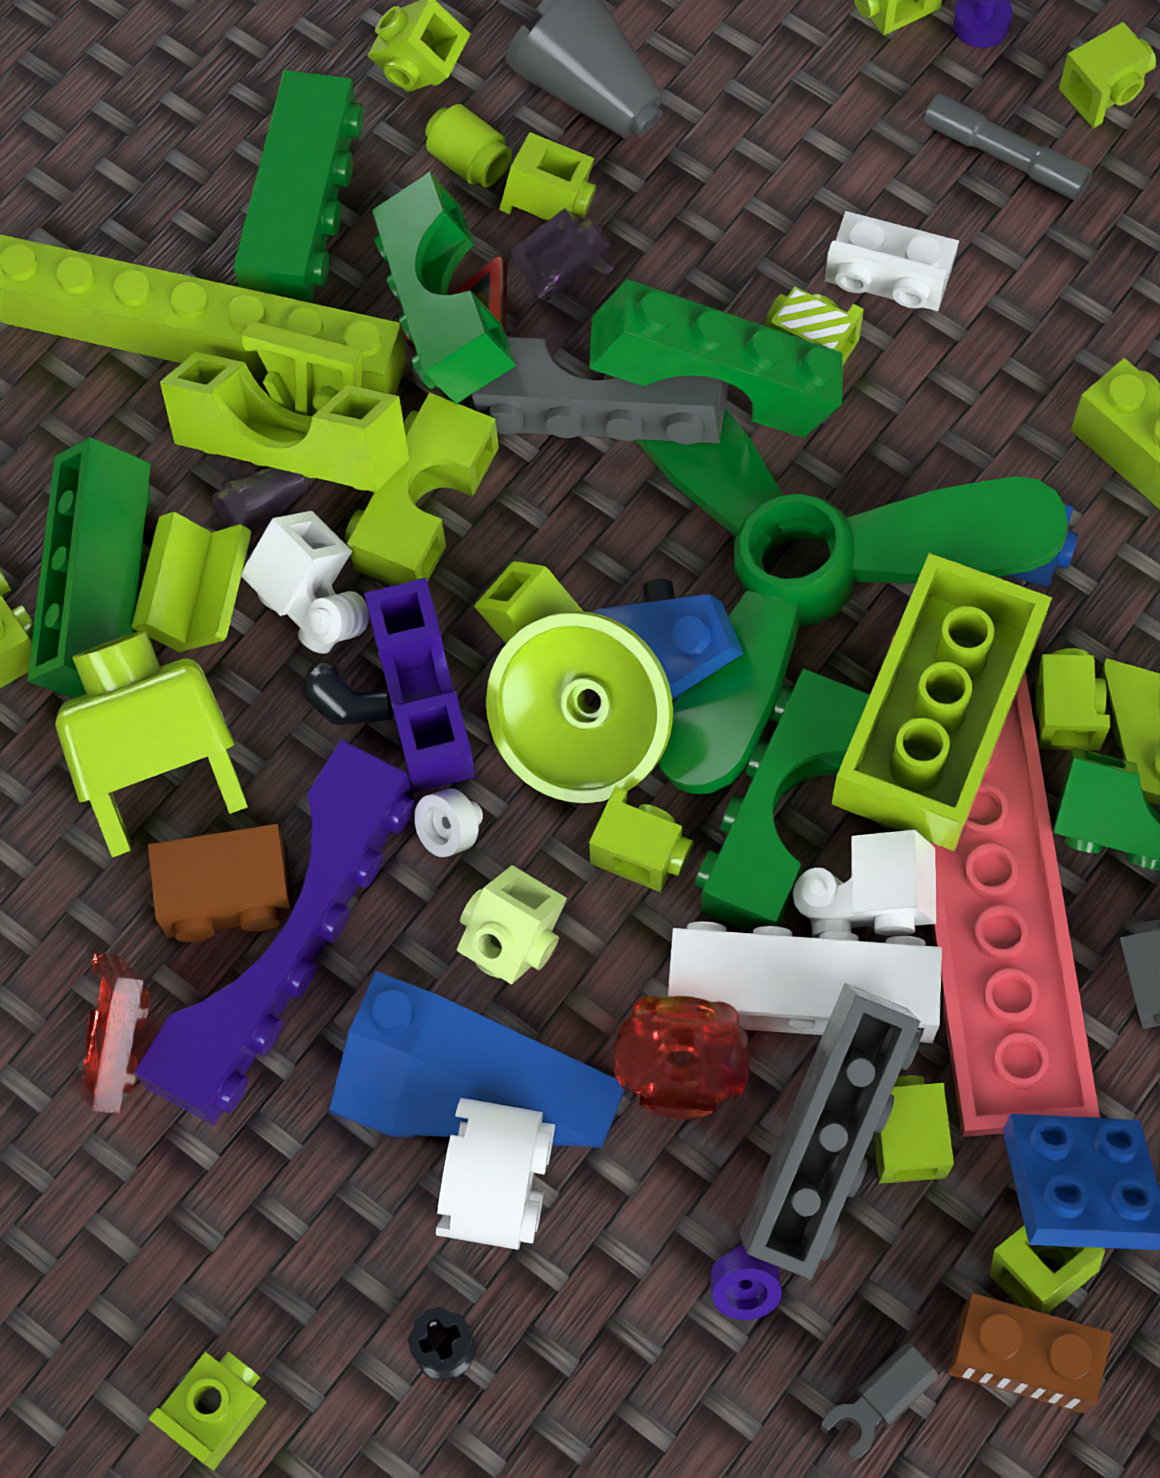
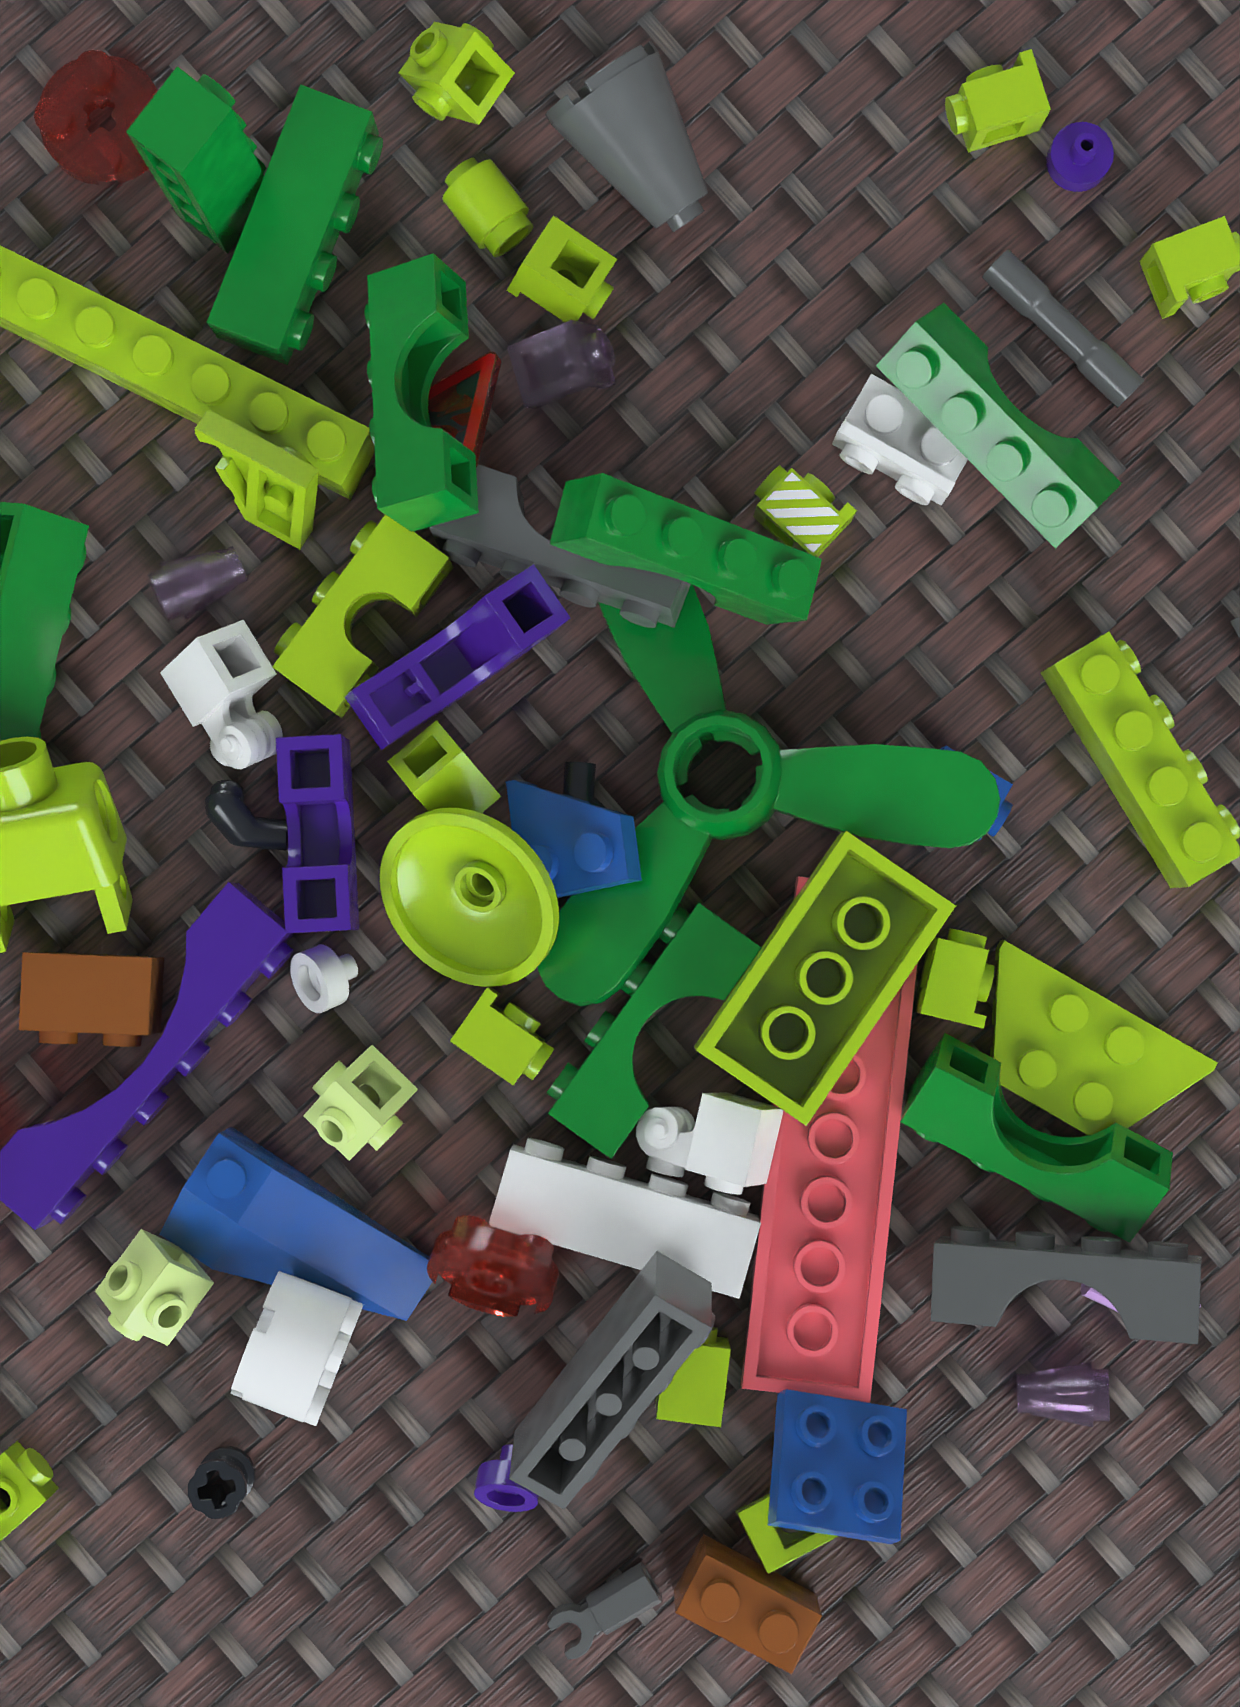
camera: 10 degrees right, 20 degrees up
lime panel [131,512,252,652] -> none
lime arch [160,351,410,492] -> none
none -> clear red plate [34,49,158,185]
none -> yellowish green brick [95,1229,214,1346]
none -> green brick [126,66,267,254]
none -> dark purple arch [345,564,571,750]
none -> arch [876,302,1122,549]

